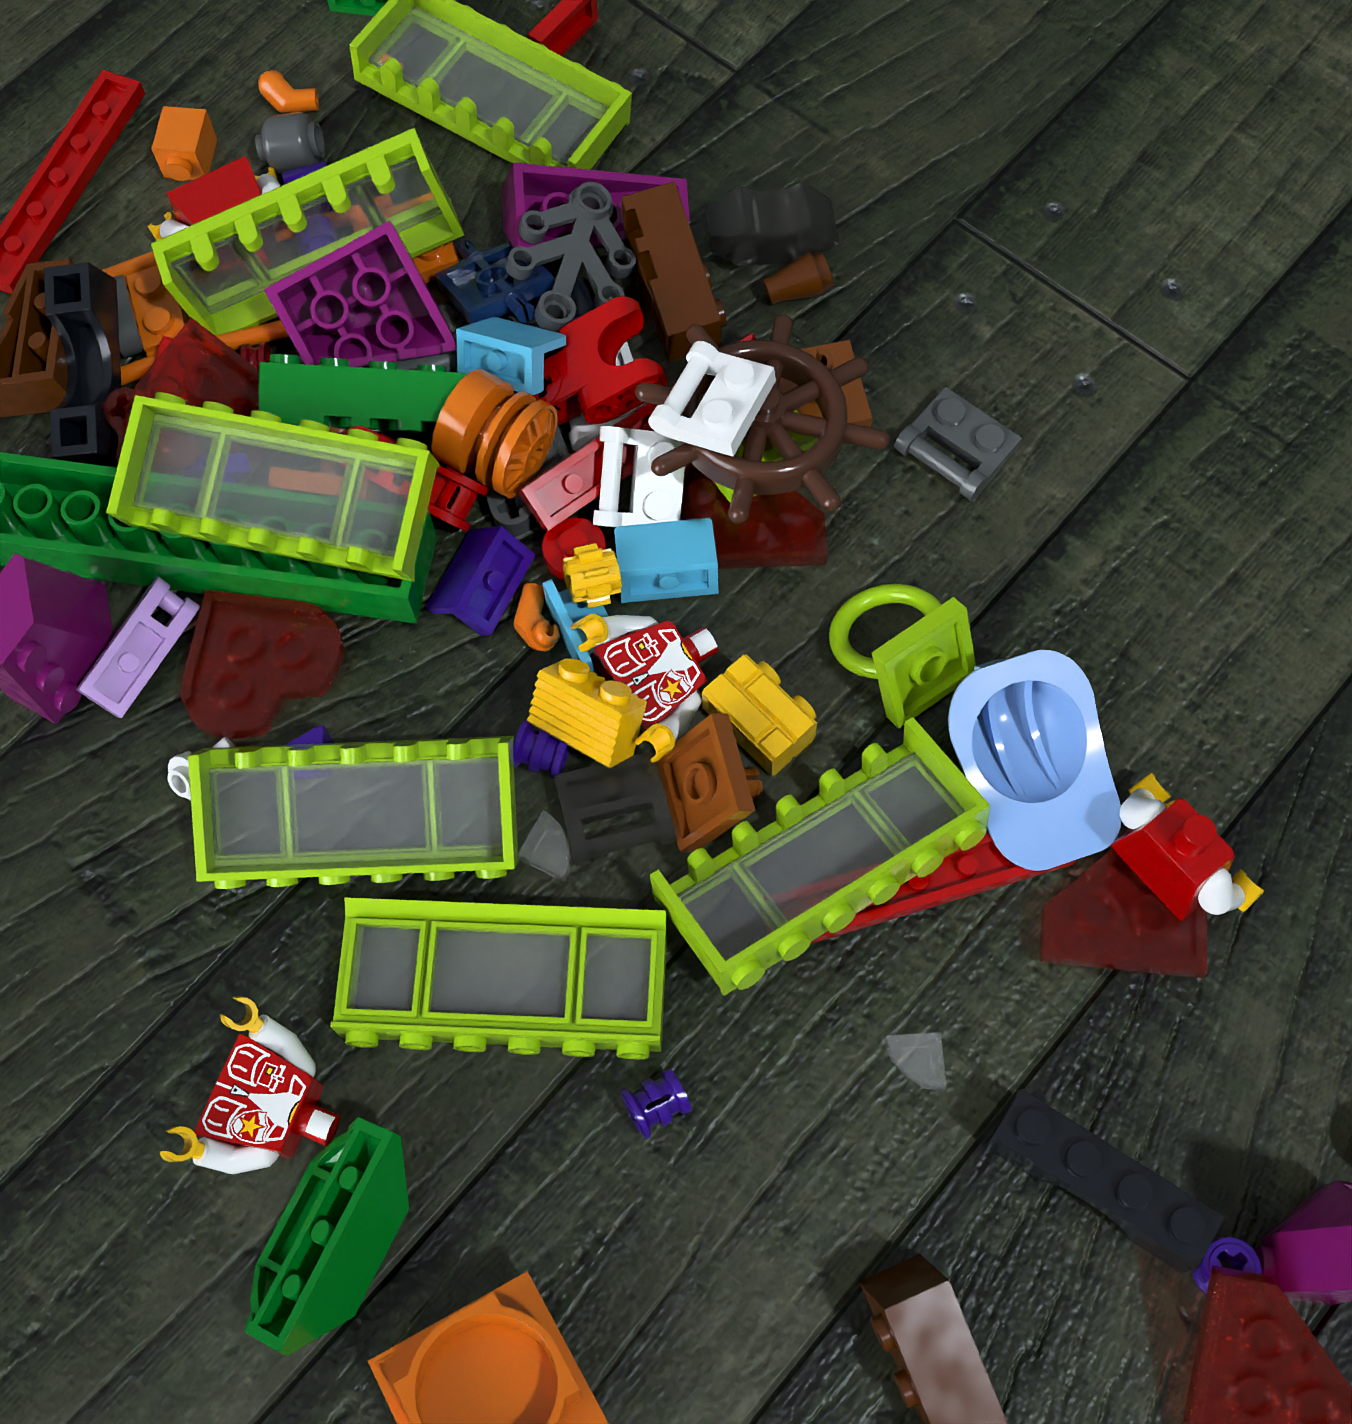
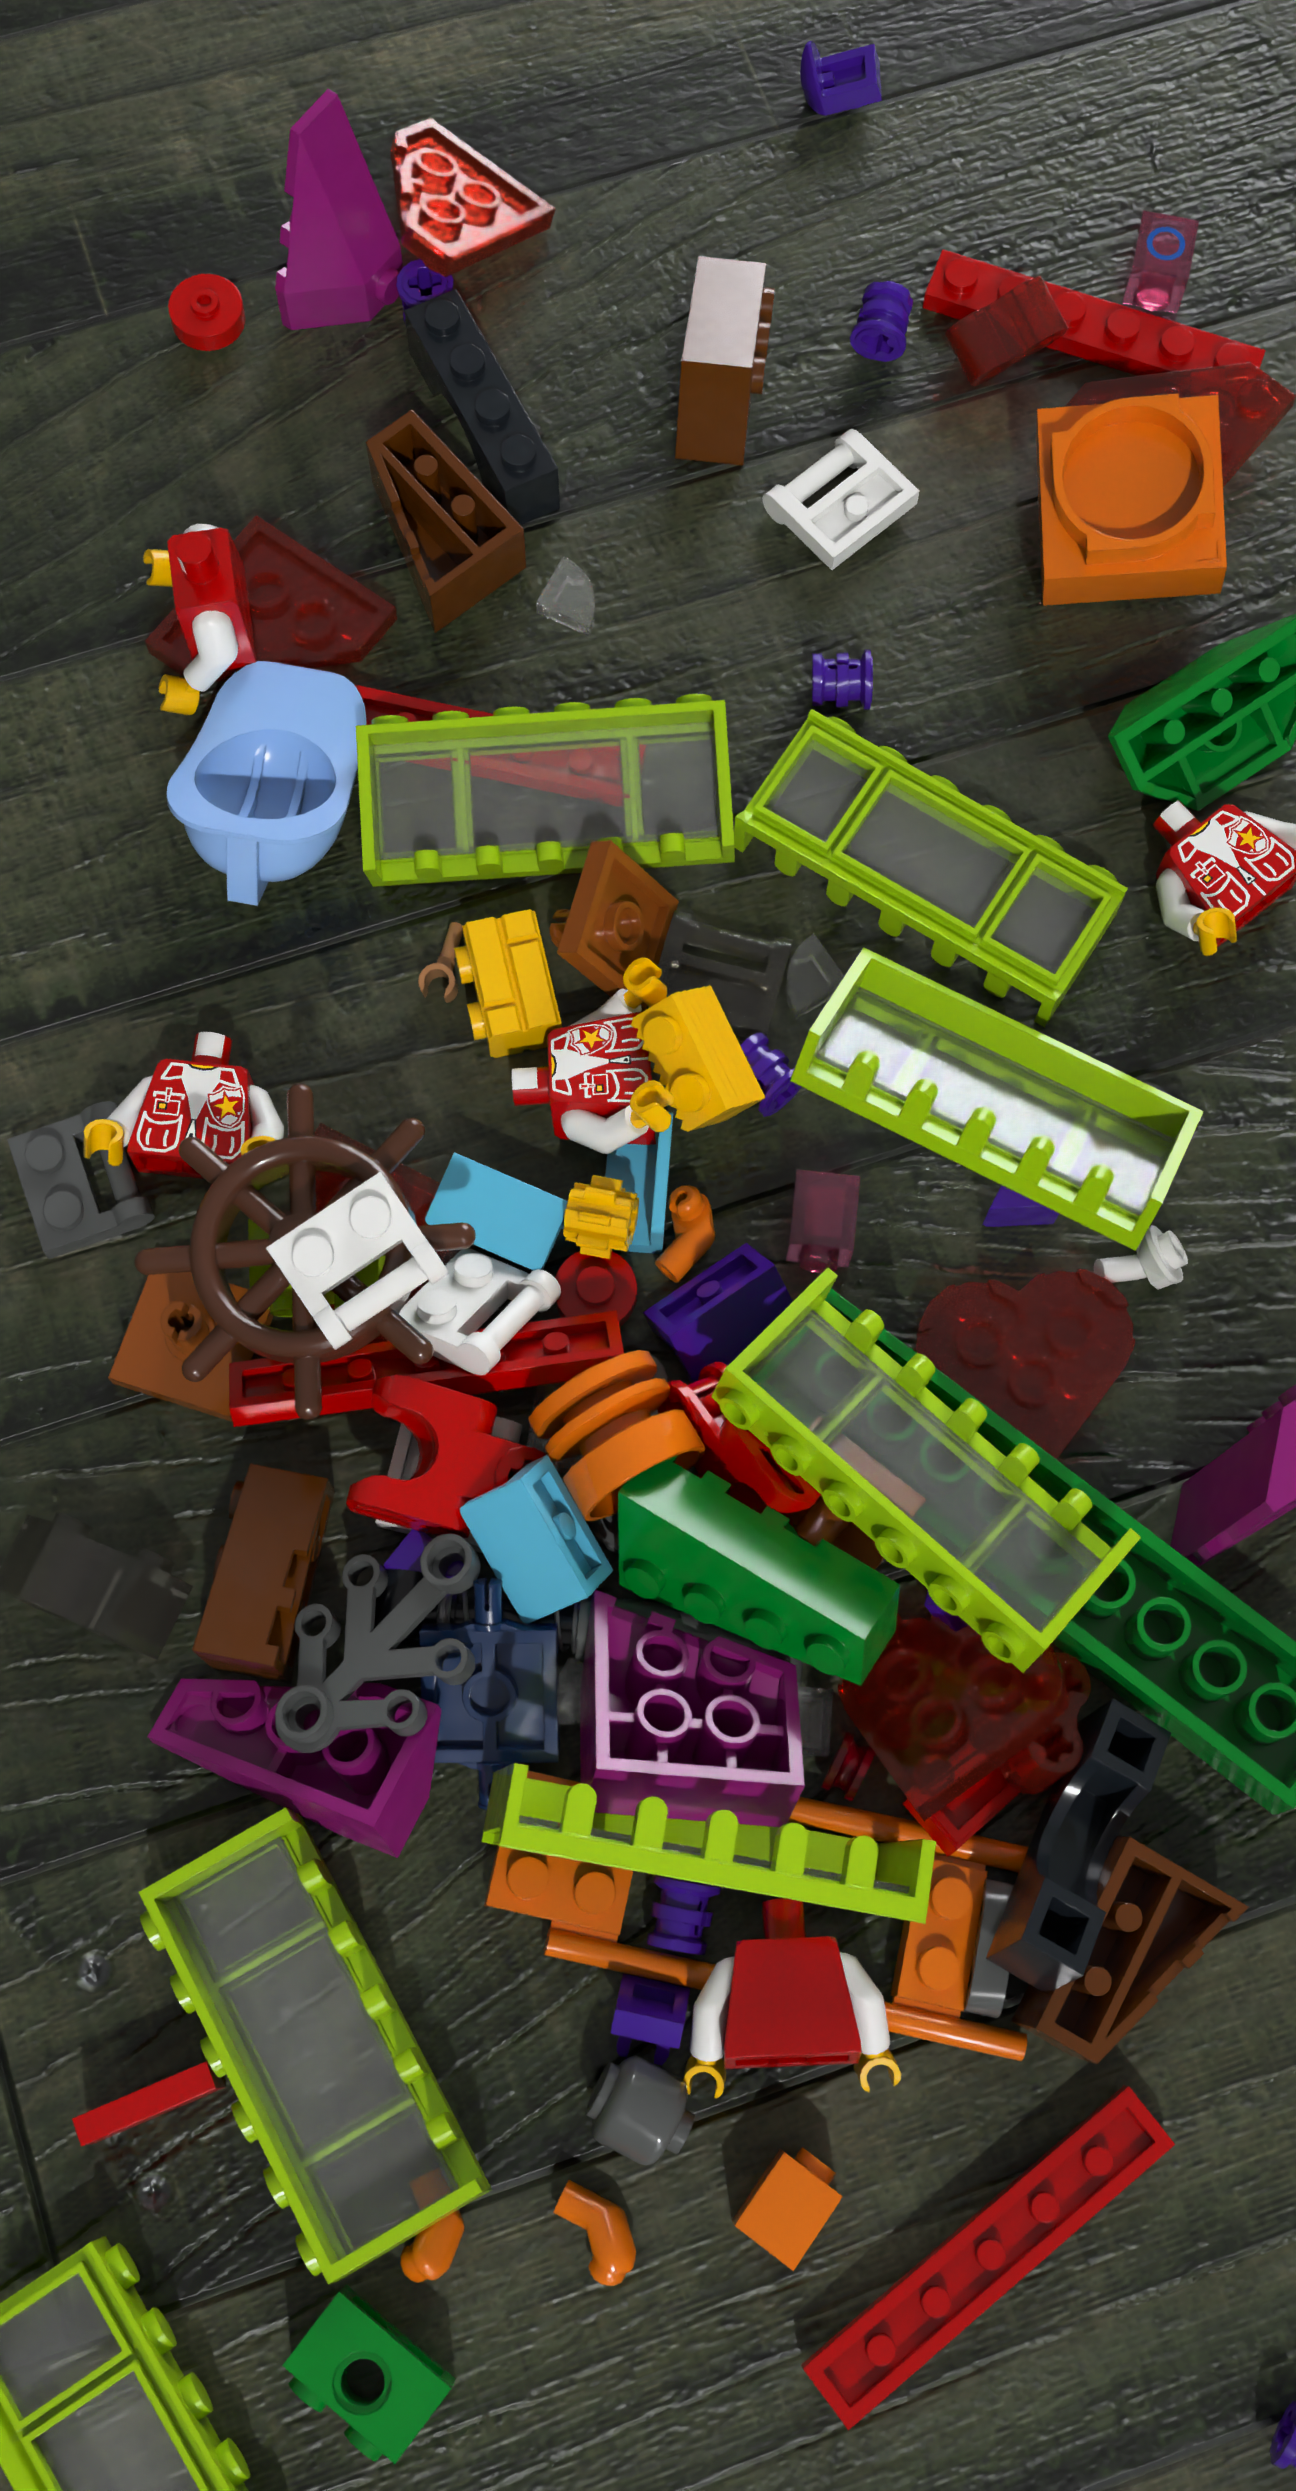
camera: 155 degrees left, 5 degrees up
lavender plate [76,576,200,718] -> none
reddish brown cone [763,251,834,305] -> none
lime tile [829,584,976,729] -> none
none -> torso [84,1032,284,1179]
none -> reddish brown wedge [366,410,526,633]
none -> medium nougat hand [418,922,463,1003]
none -> white plate [762,429,920,570]
none -> clear pink brick [786,1169,860,1273]

